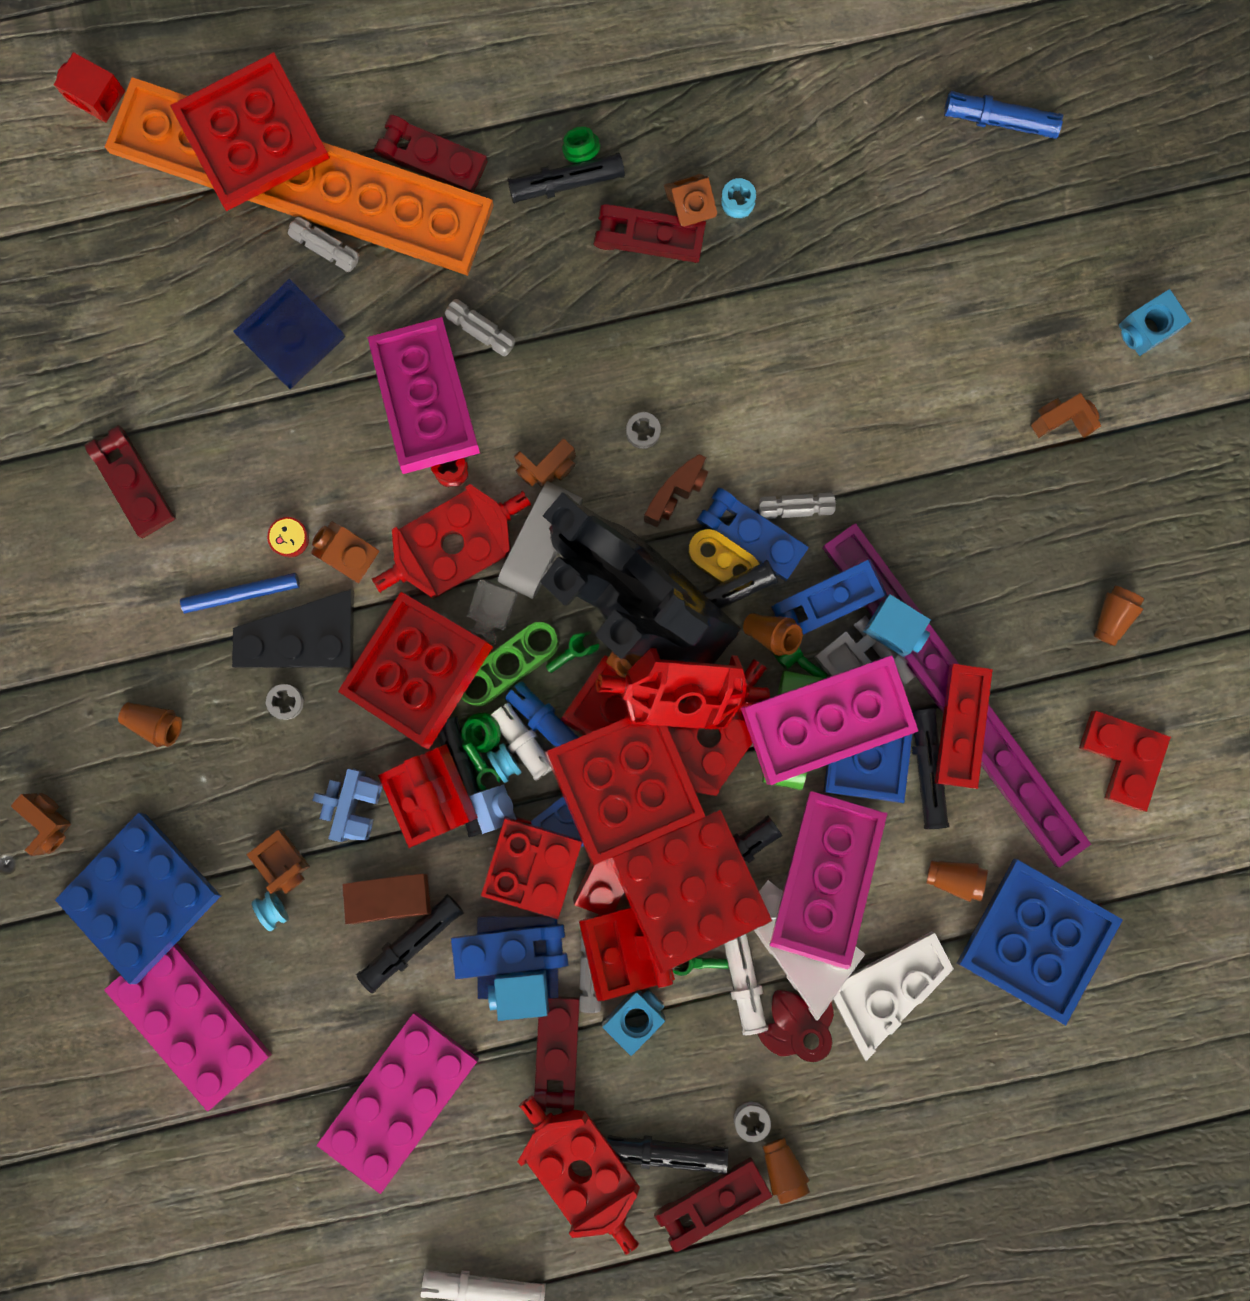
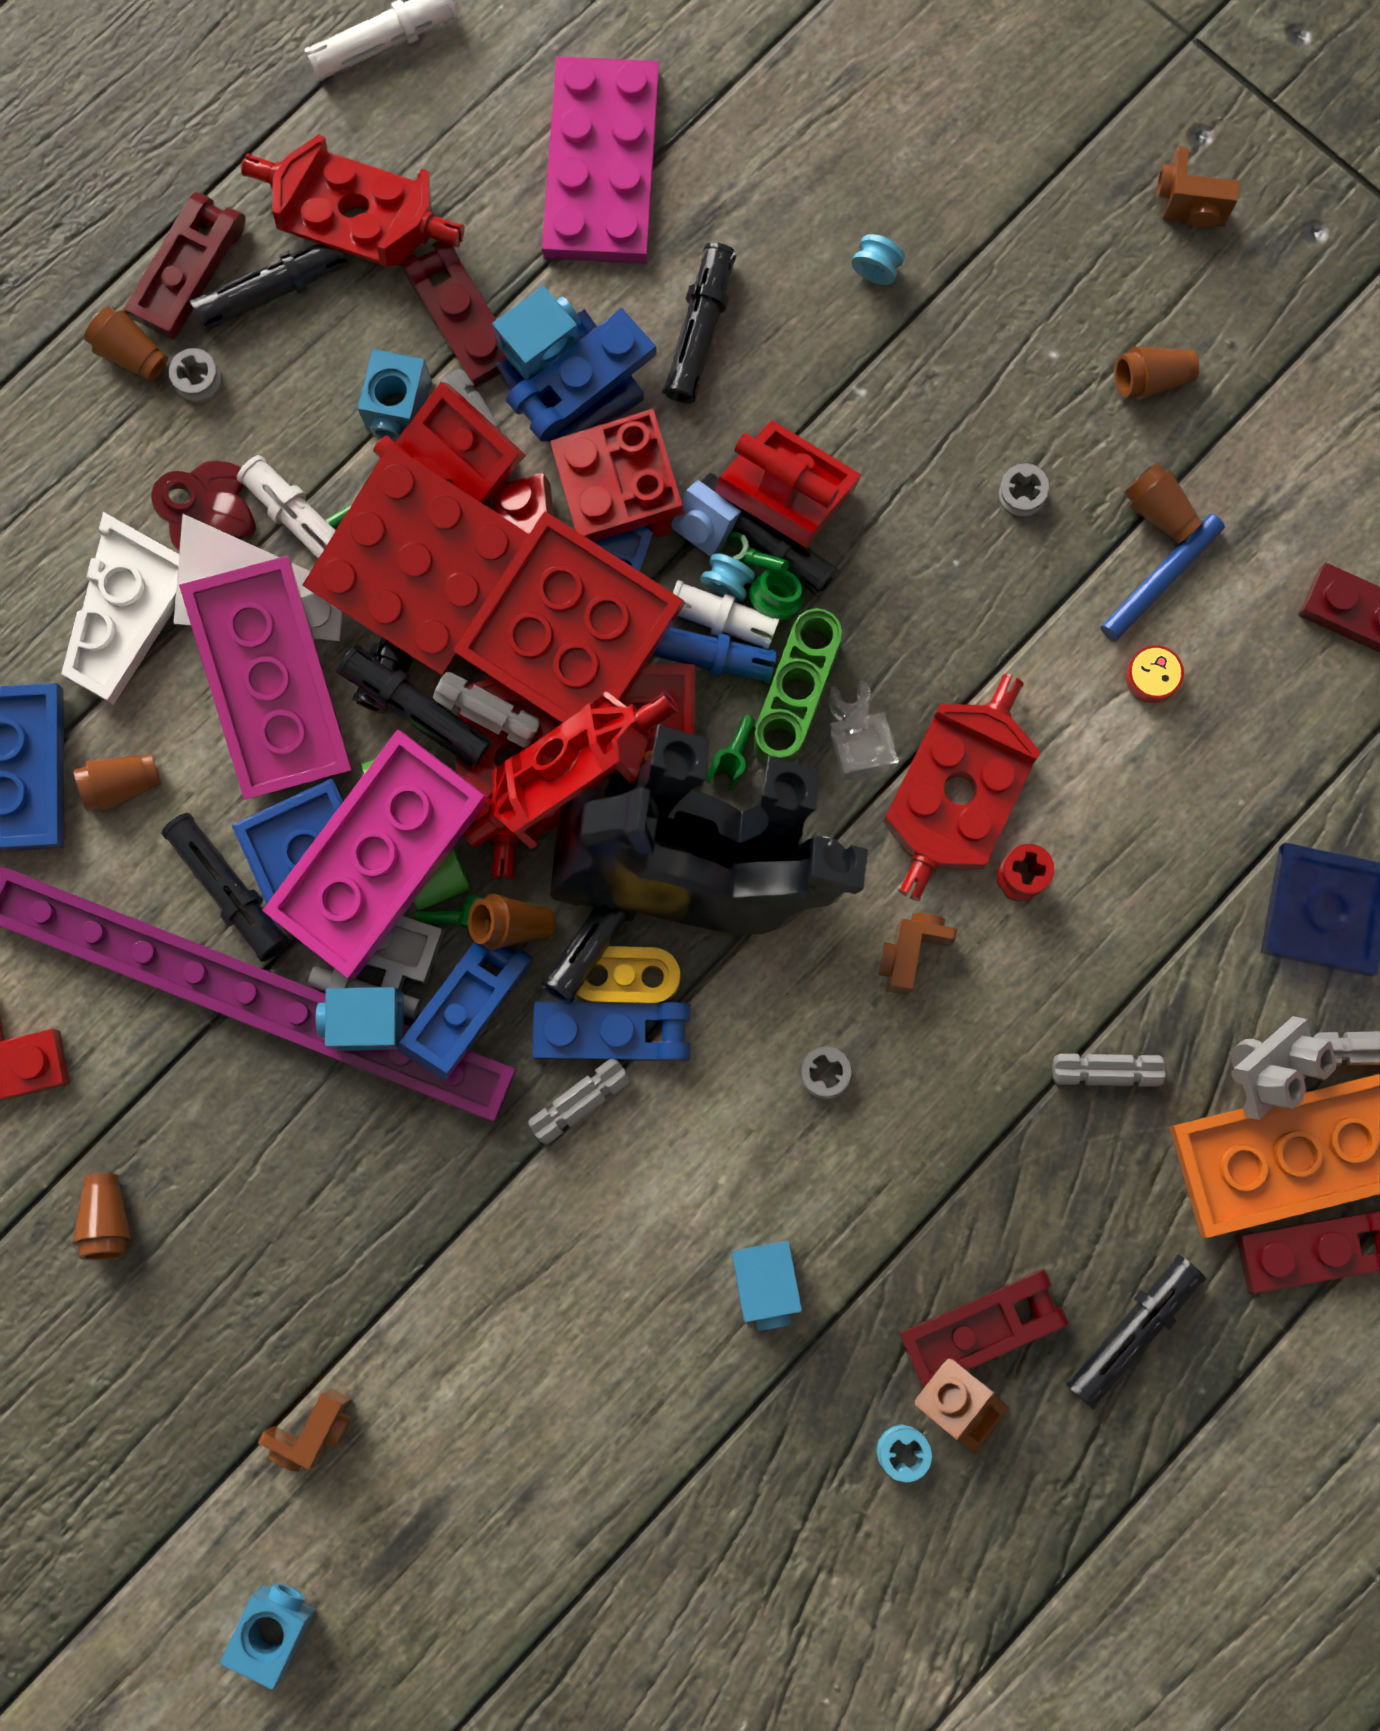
camera: 150 degrees right, 5 degrees down
blue plate [55,812,221,985] -> none
dark pink plate [104,943,272,1112] -> none
black wing [232,589,354,668] -> none
dark orange bracket [246,829,310,894] -> none
dark orange bracket [311,521,379,584] -> none
medium blue hips [312,769,383,842] -> none
red plate [338,592,493,750] -> none
copper slope [343,874,431,924] -> none
dark pink plate [367,317,480,474] -> none
light grey beam [498,481,583,599] -> none
green plate [562,127,601,163] -> none
copper slope [644,454,709,528] -> none
red plate [935,664,993,789] -> none
none -> black pin [336,644,493,769]
none -> light grey axle [433,672,540,747]
none -> dark azure brick [731,1241,802,1330]
none -> dark orange cone [1123,462,1203,544]
none -> light grey hips [1231,1016,1336,1120]

